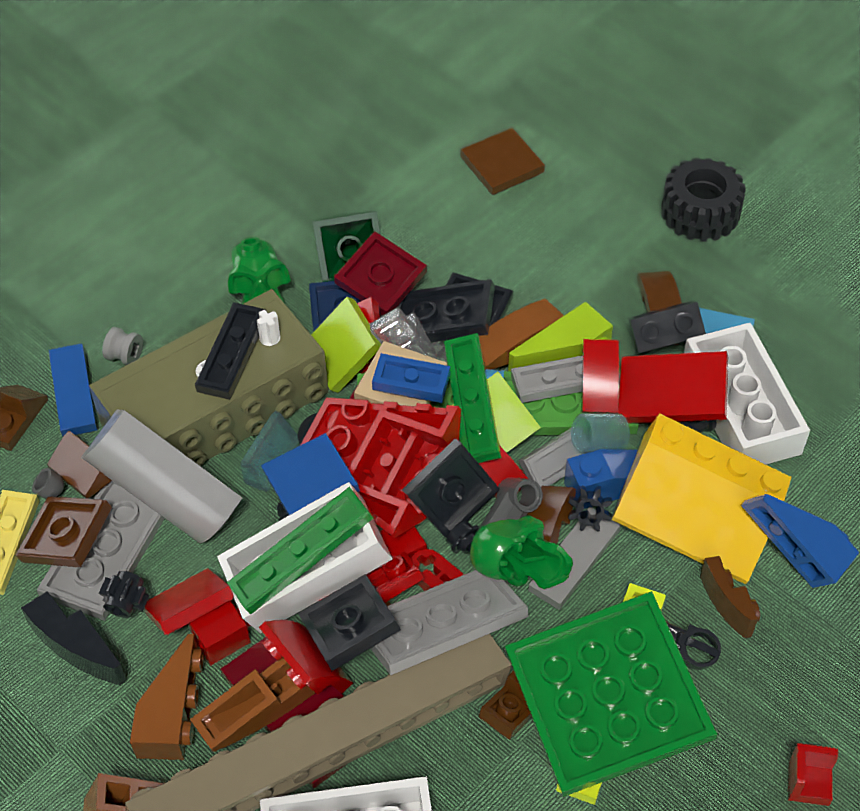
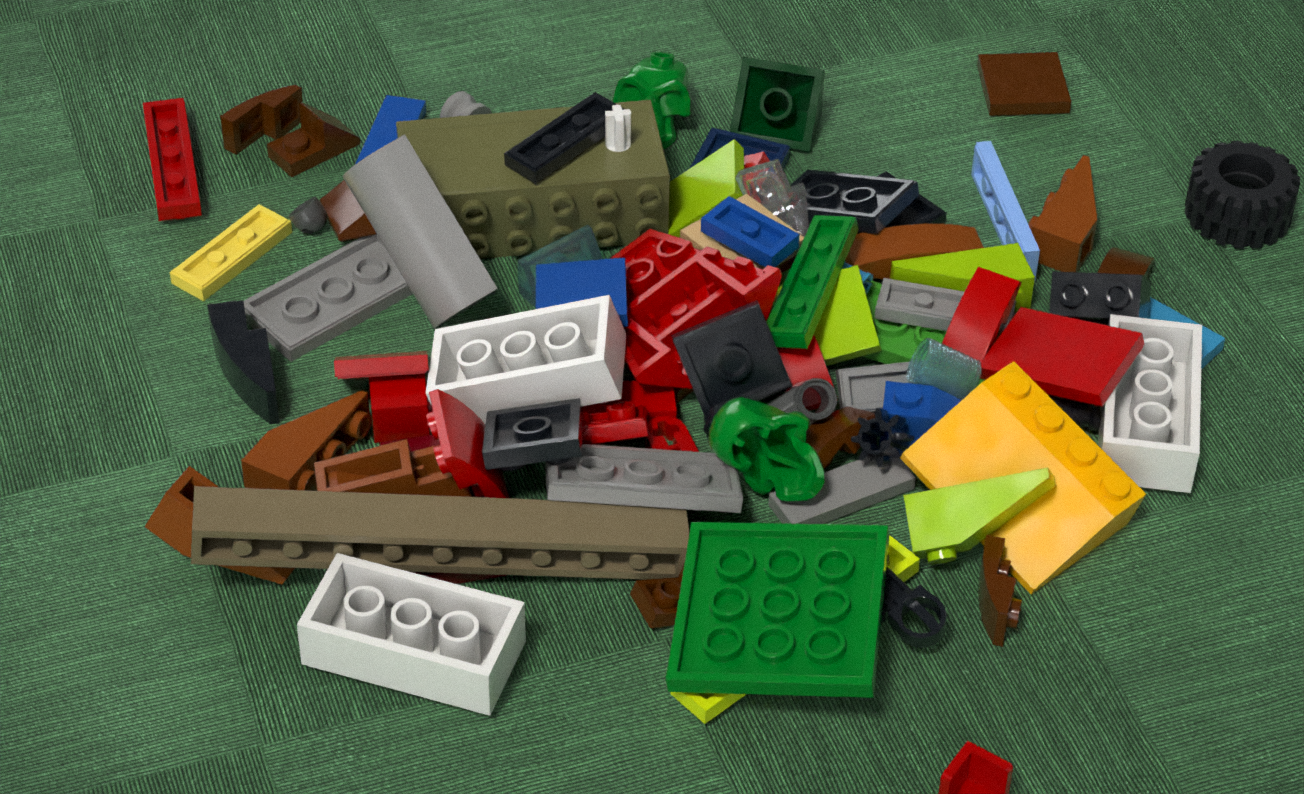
camera: 25 degrees right, 10 degrees down
reddish brown tile [16,496,112,568] -> none
black gear [98,571,150,618] -> none
green tile [227,487,373,615] -> none
dark red plate [334,231,427,318] -> none
blue slope [741,494,859,588] -> none
none -> lime slope [903,468,1056,564]
none -> light blue tile [971,141,1040,283]
none -> dark orange slope [1028,155,1097,272]

